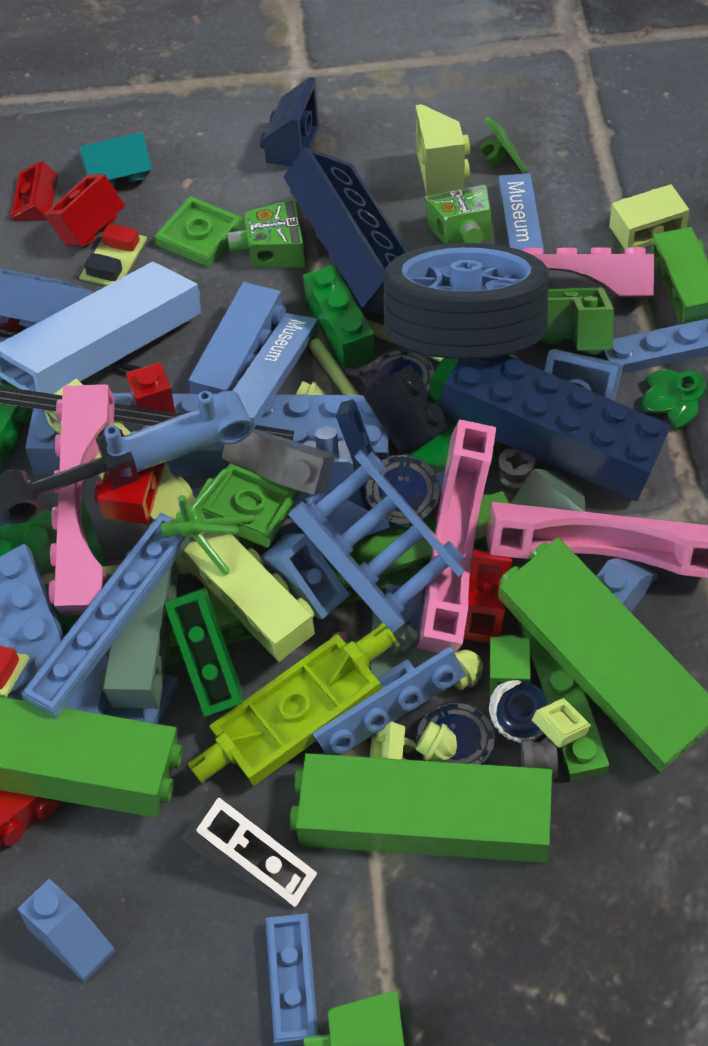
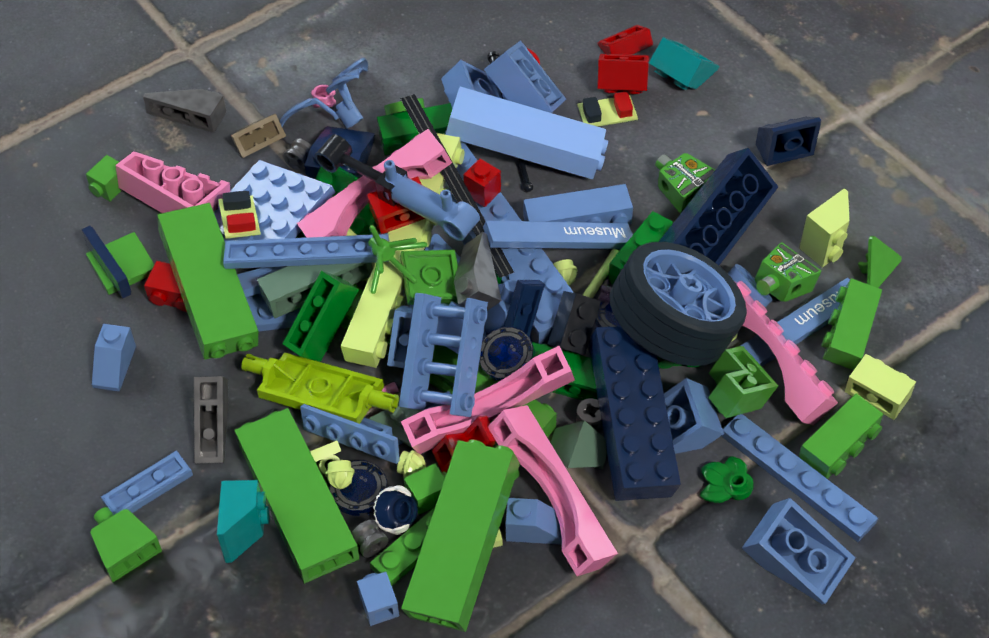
camera: 55 degrees right, 0 degrees up
bright green tile [154,196,245,267] -> none
yellowish green tile [532,698,591,748] -> none
none -> teal slope [217,480,269,563]
none -> medium blue brick [357,572,399,626]
none -> bright green brick [821,278,882,370]

